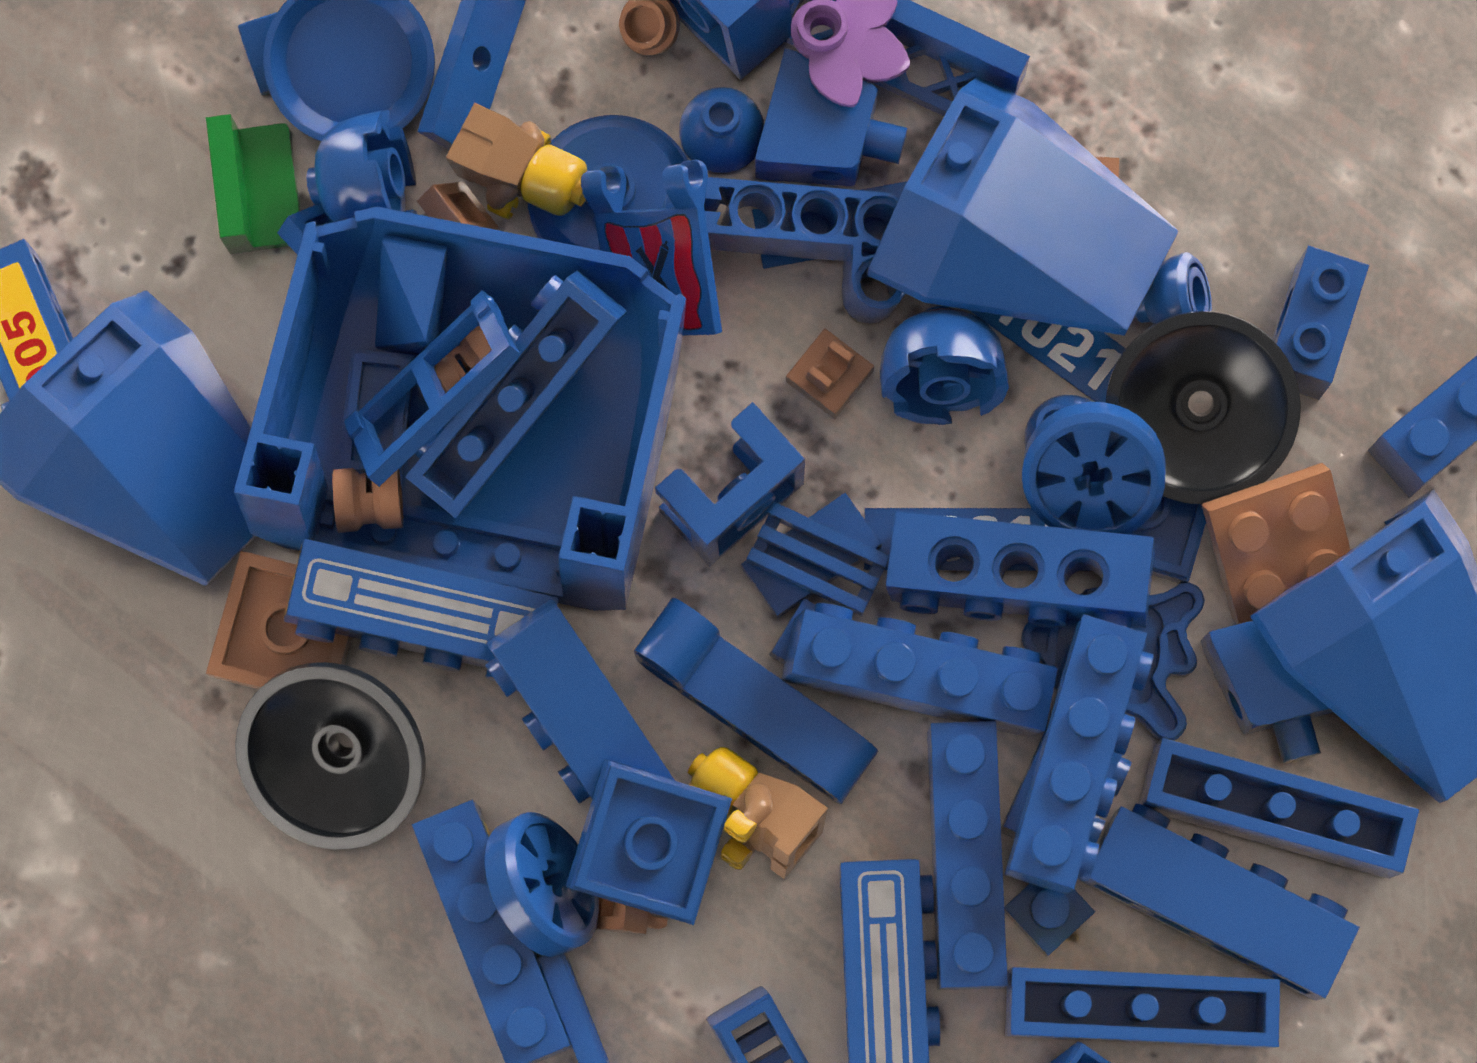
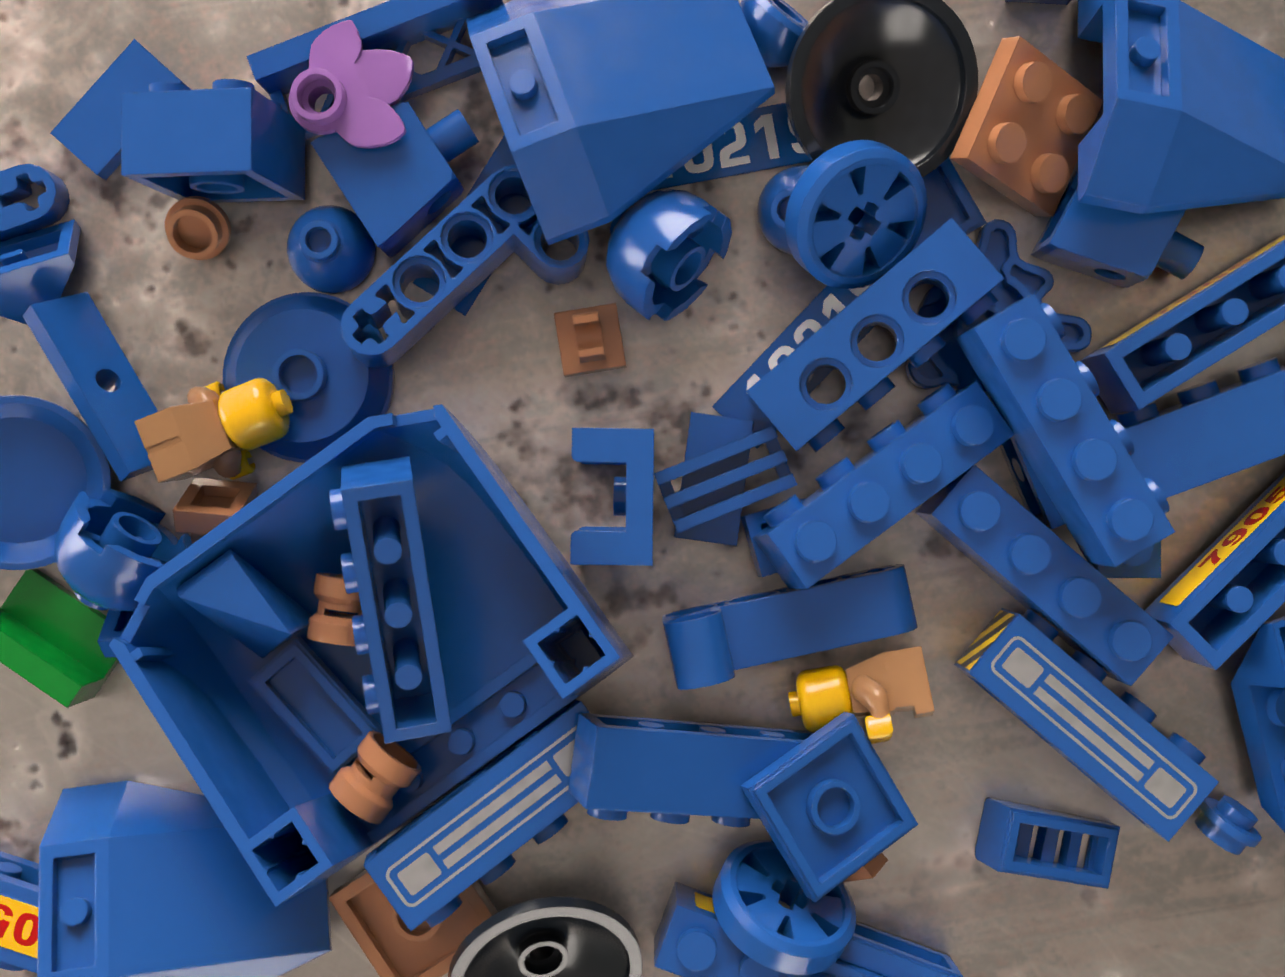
camera: 50 degrees left, 10 degrees up
blue window [344,290,520,487] -> none
blue flag [581,160,722,336] -> none

